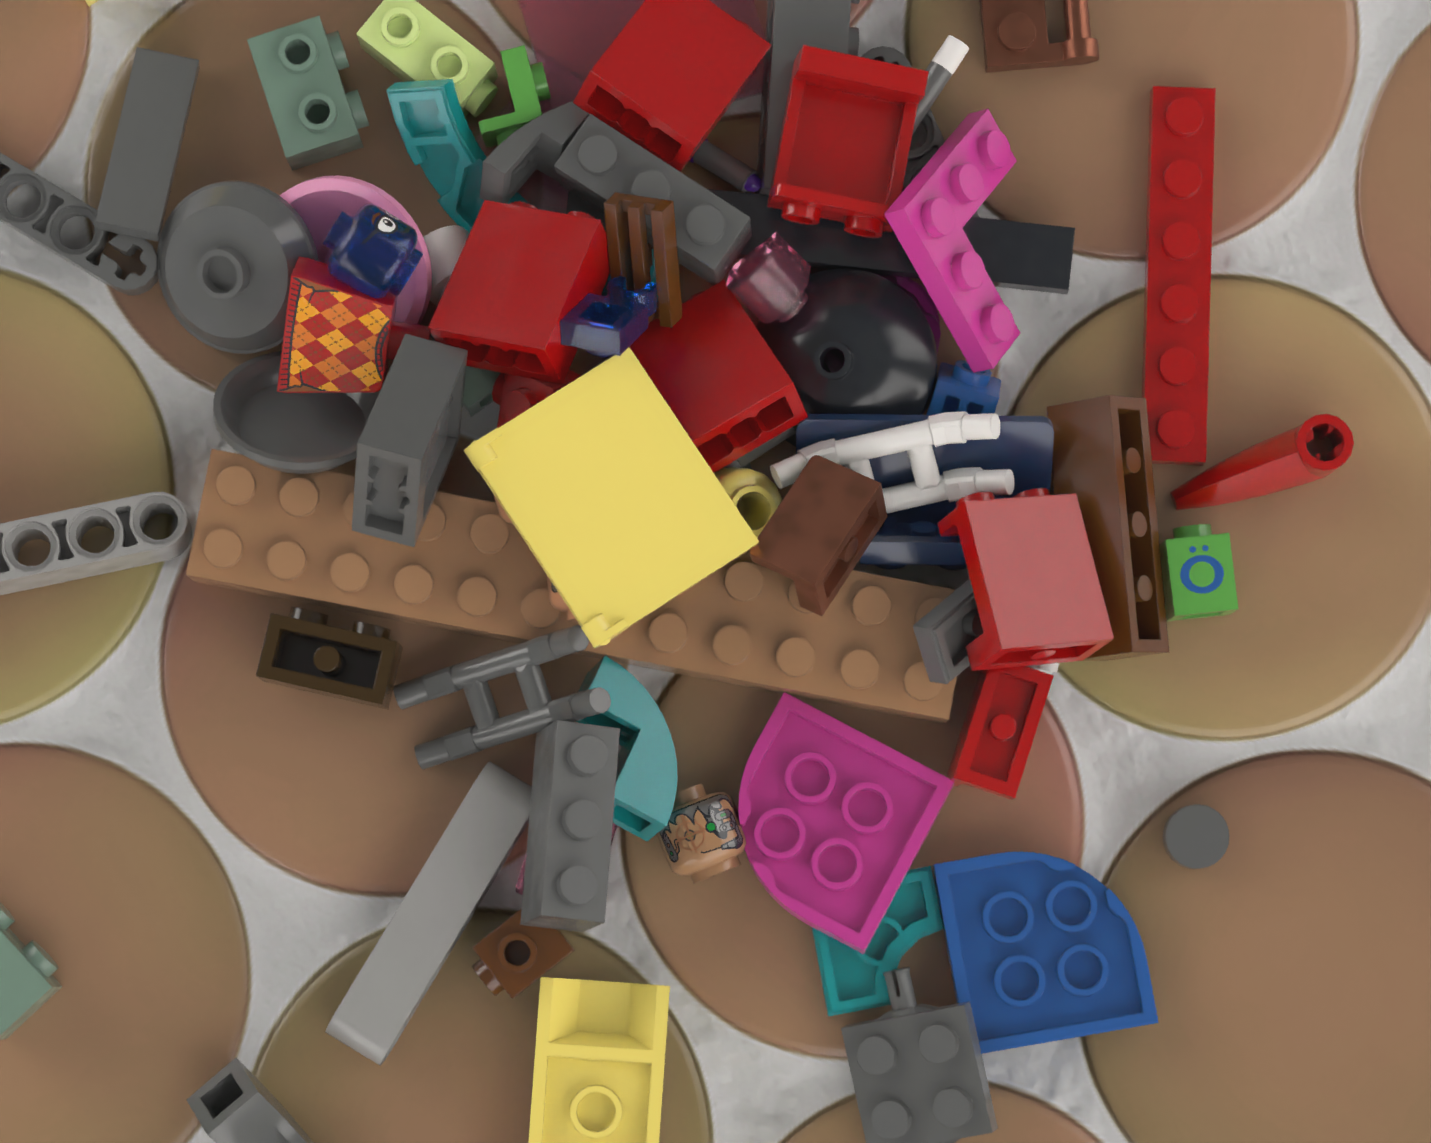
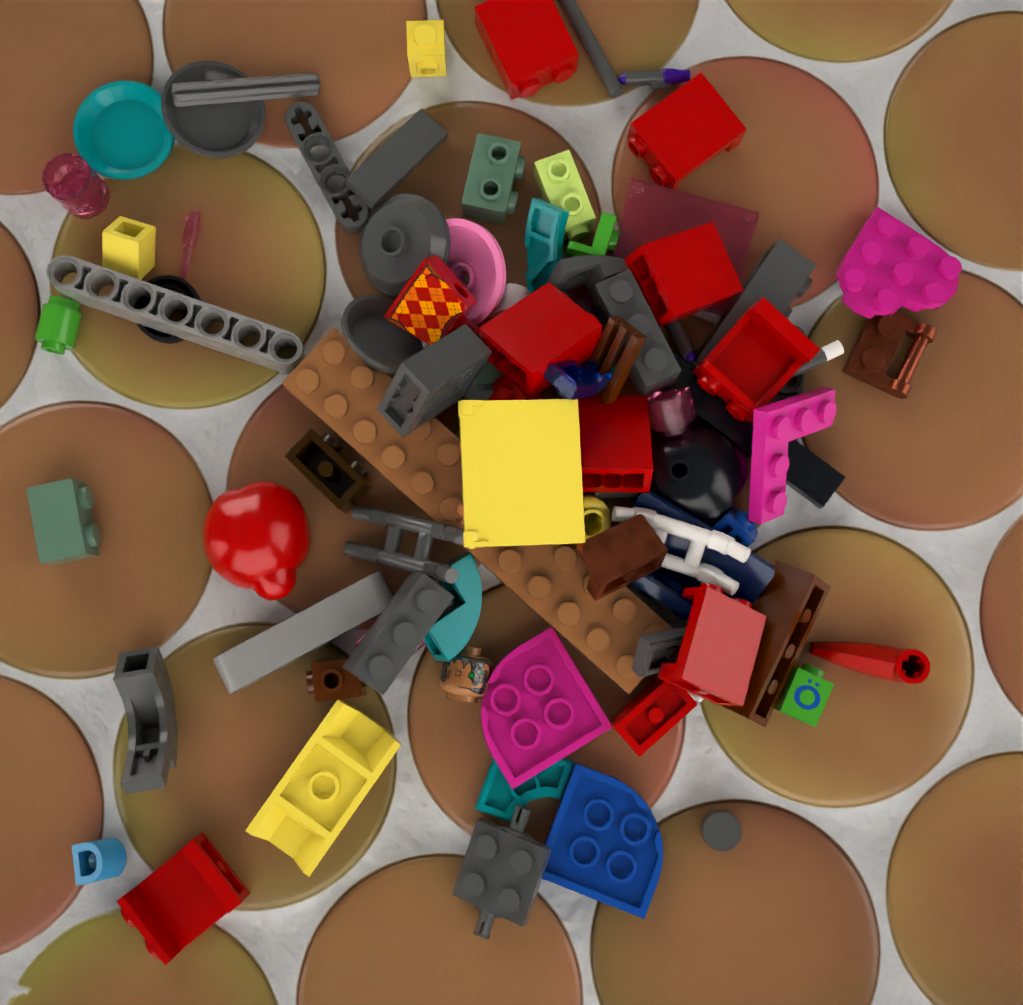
camera: 30 degrees right, 0 degrees up
clear blue head [322,203,423,298] -> none
red plate [1142,86,1216,466] -> none
none -> red piece [202,481,311,601]

